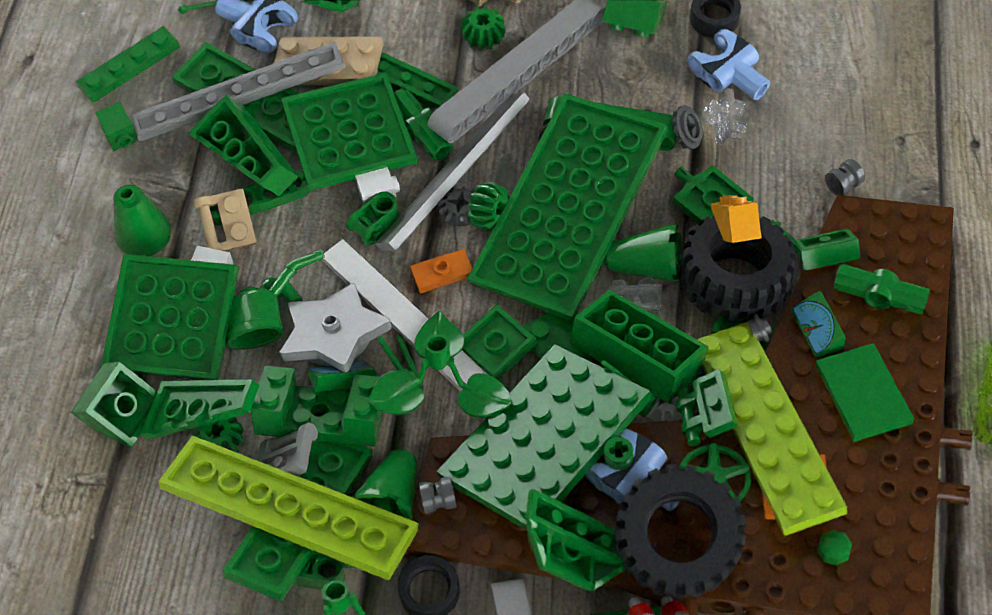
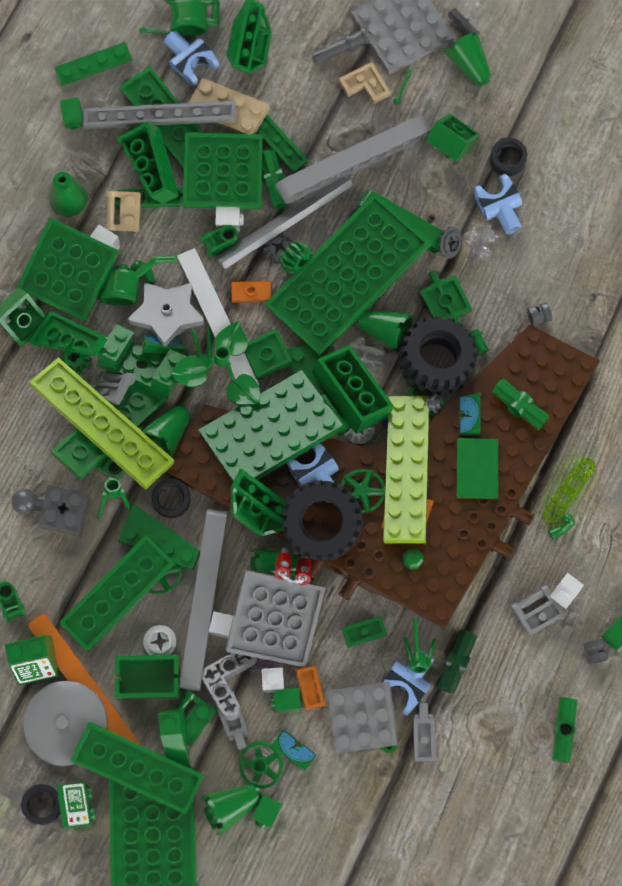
camera: 15 degrees right, 15 degrees up
dark grey wheel [419,476,457,514] -> none
green gear [461,6,506,51] -> none
green bush [604,437,633,470] -> none
green plate [676,369,738,446] -> none
light orange slope [711,195,761,243] -> none
green slope [793,229,860,270] -> none

